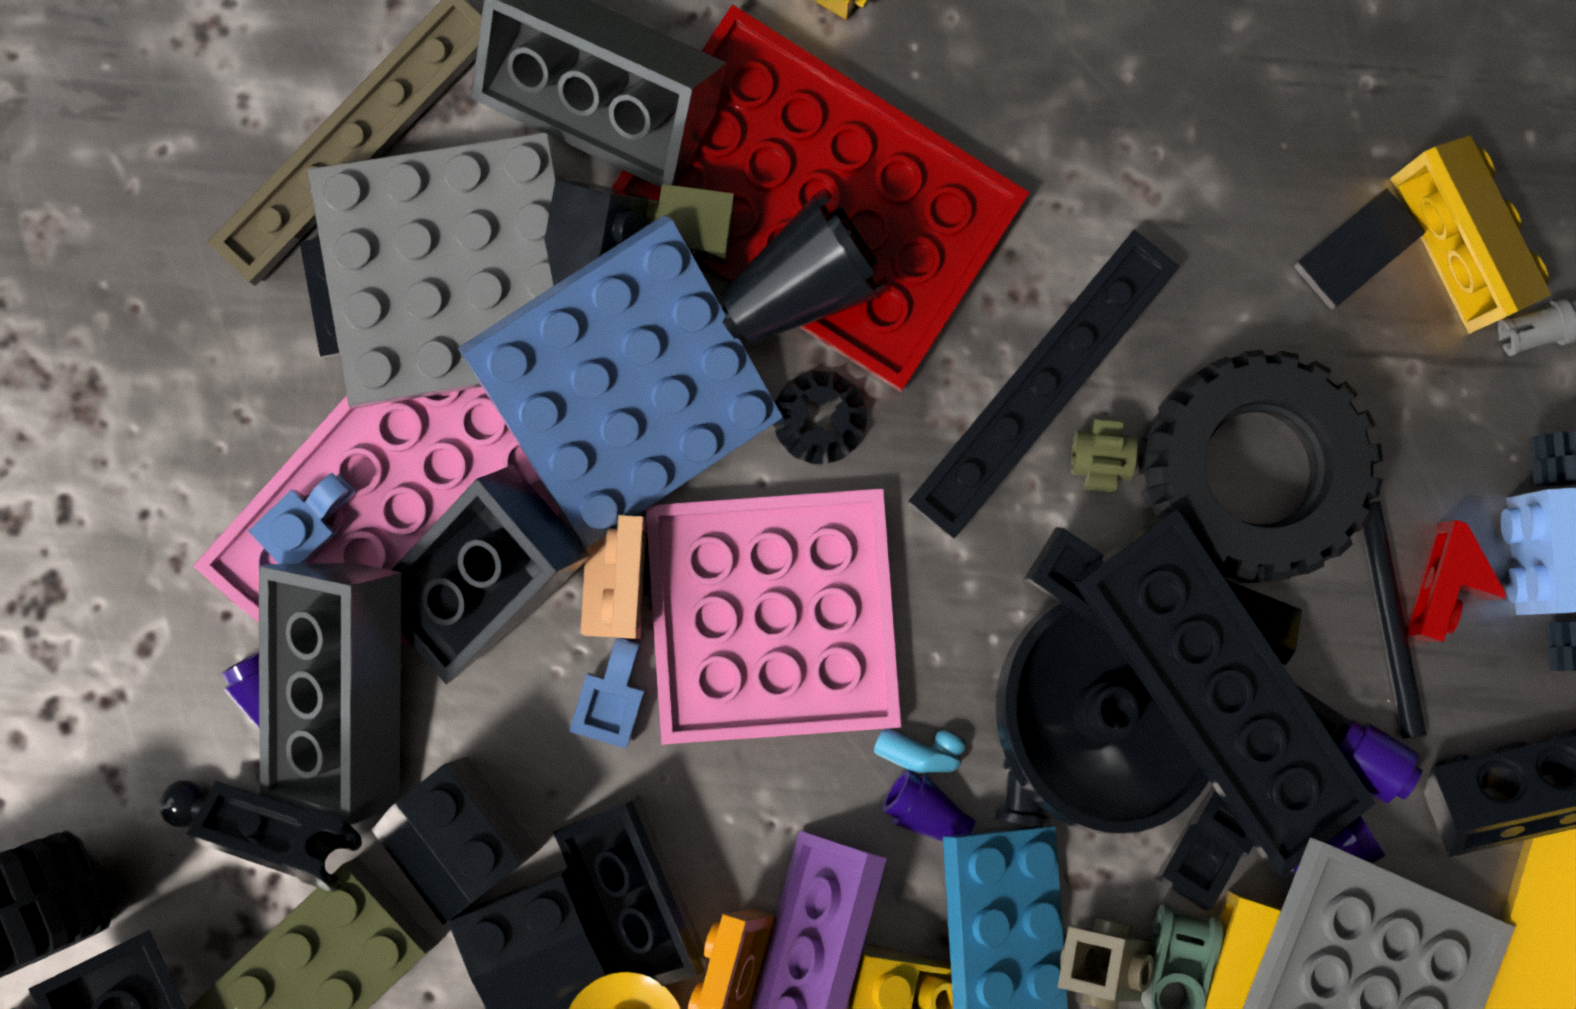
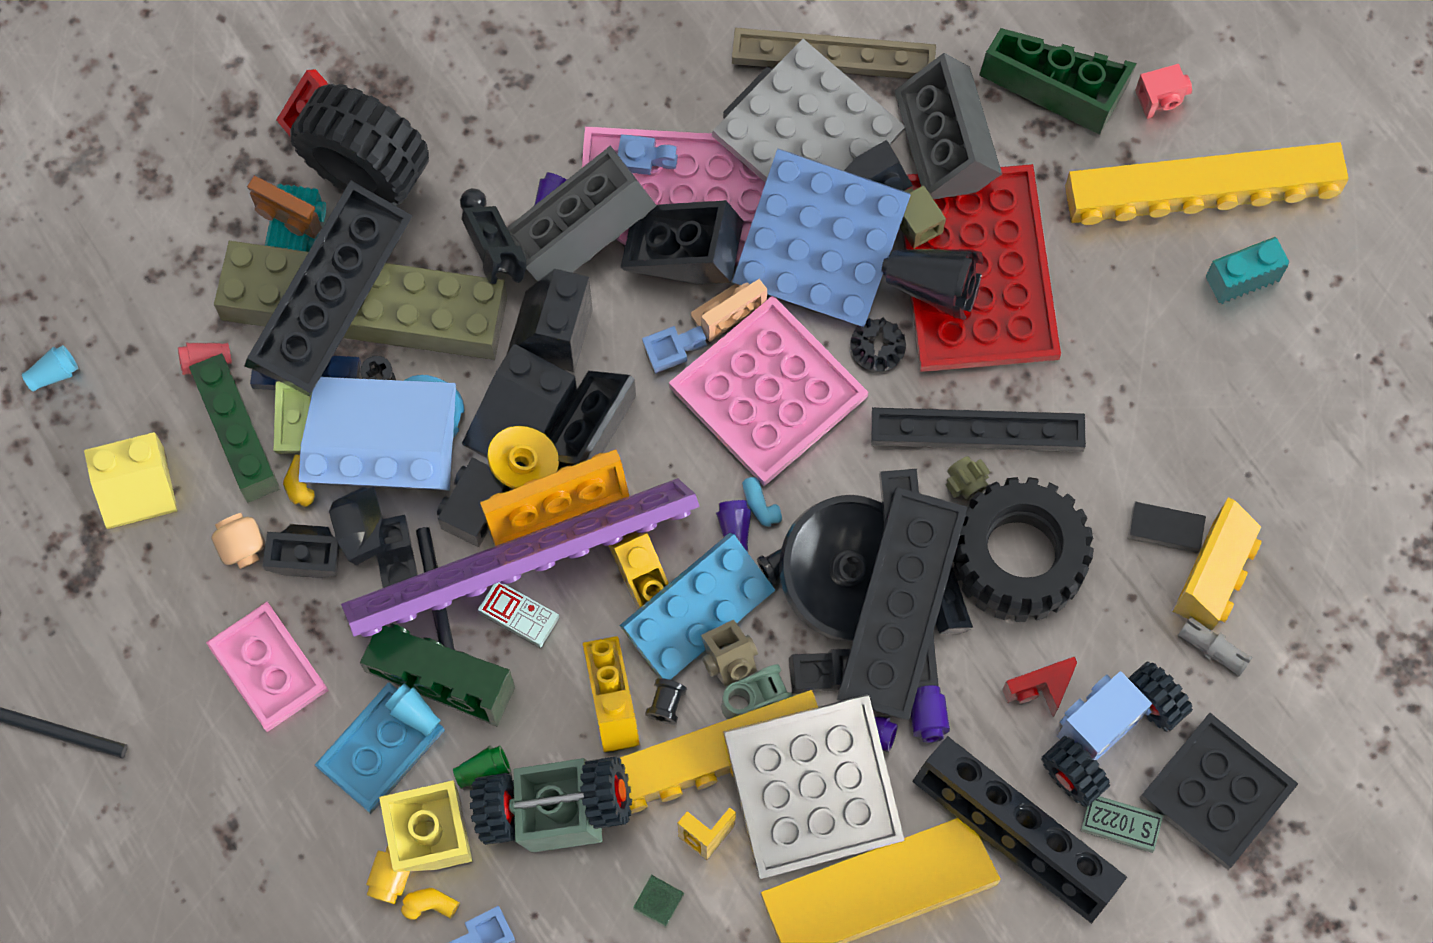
camera: 50 degrees right, 15 degrees down
black bar [1362,501,1427,739] -> none

